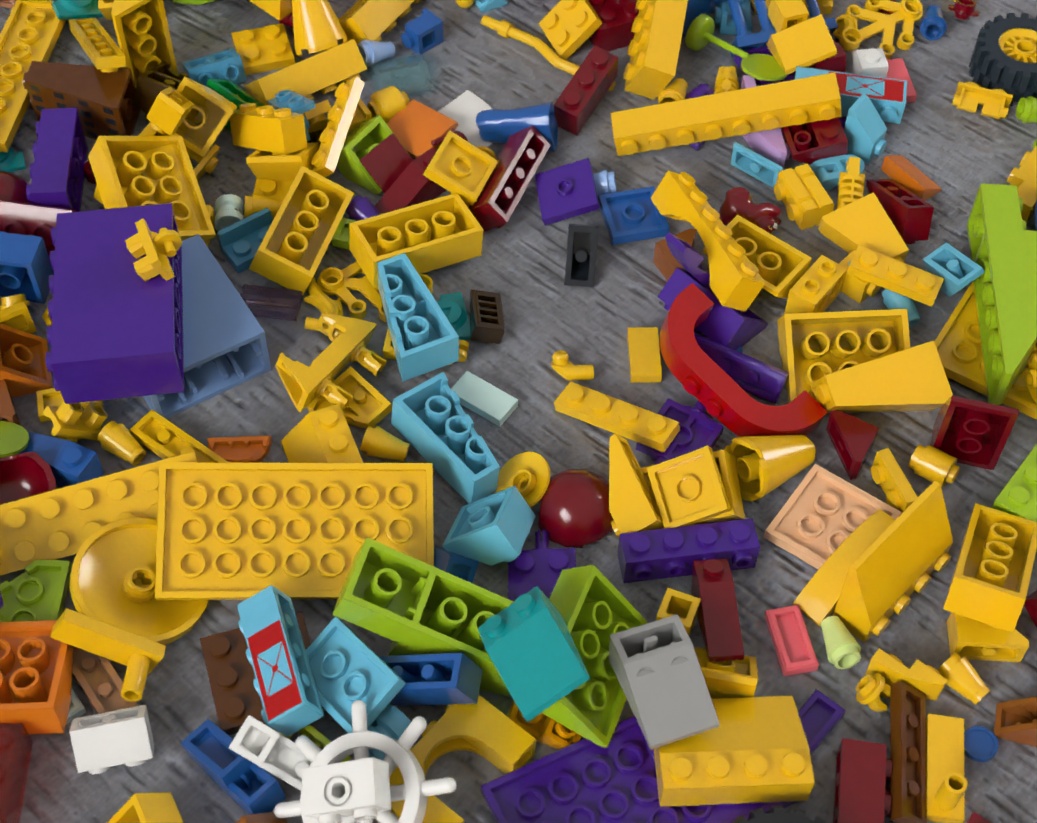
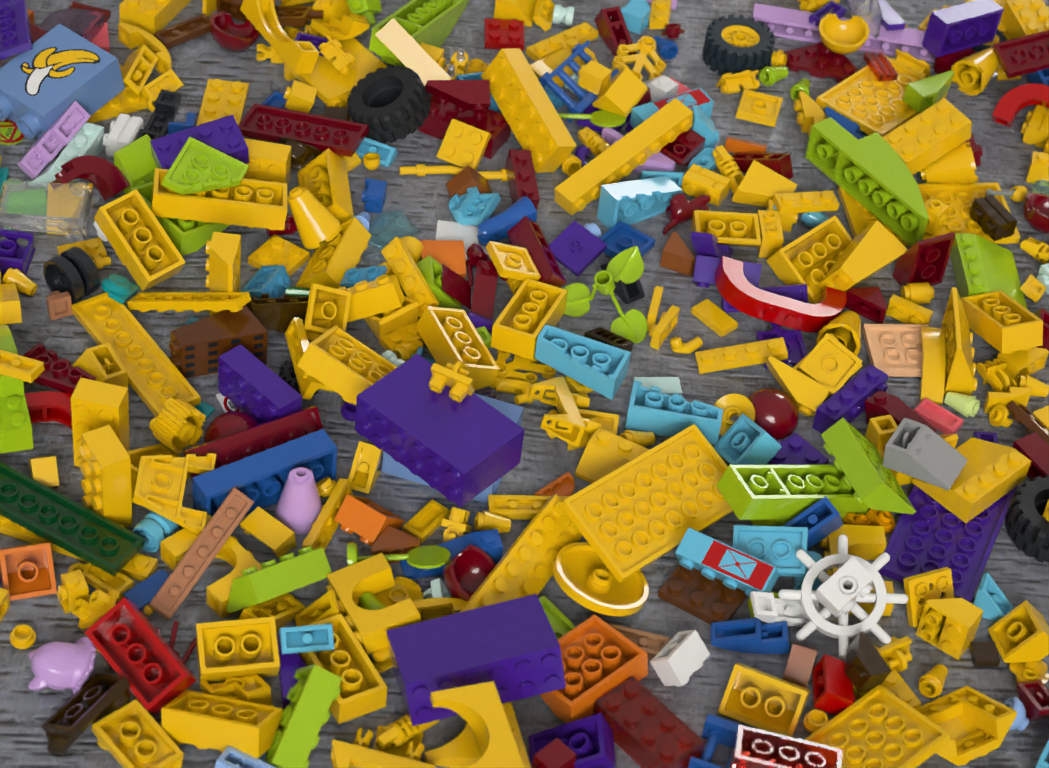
camera: 45 degrees left, 10 degrees down
yellow piece [50,608,166,702] -> none
yellow slope [146,87,195,136] -> none
teal slope [478,586,590,722] -> none
yellow arch [650,170,766,312] -> none
medium azure slope [922,242,985,297] -> none
none -> dark orange slope [446,165,492,199]
none -> medium azure slope [448,187,501,226]
none -> lime plant [563,246,648,344]
none -> medium azure wedge [597,176,682,230]
none -> yellow tile [647,286,664,331]
none -> yellow plate [649,305,680,350]
none -> yellow plate [736,89,783,127]
none -> yellow arm [976,358,1017,393]

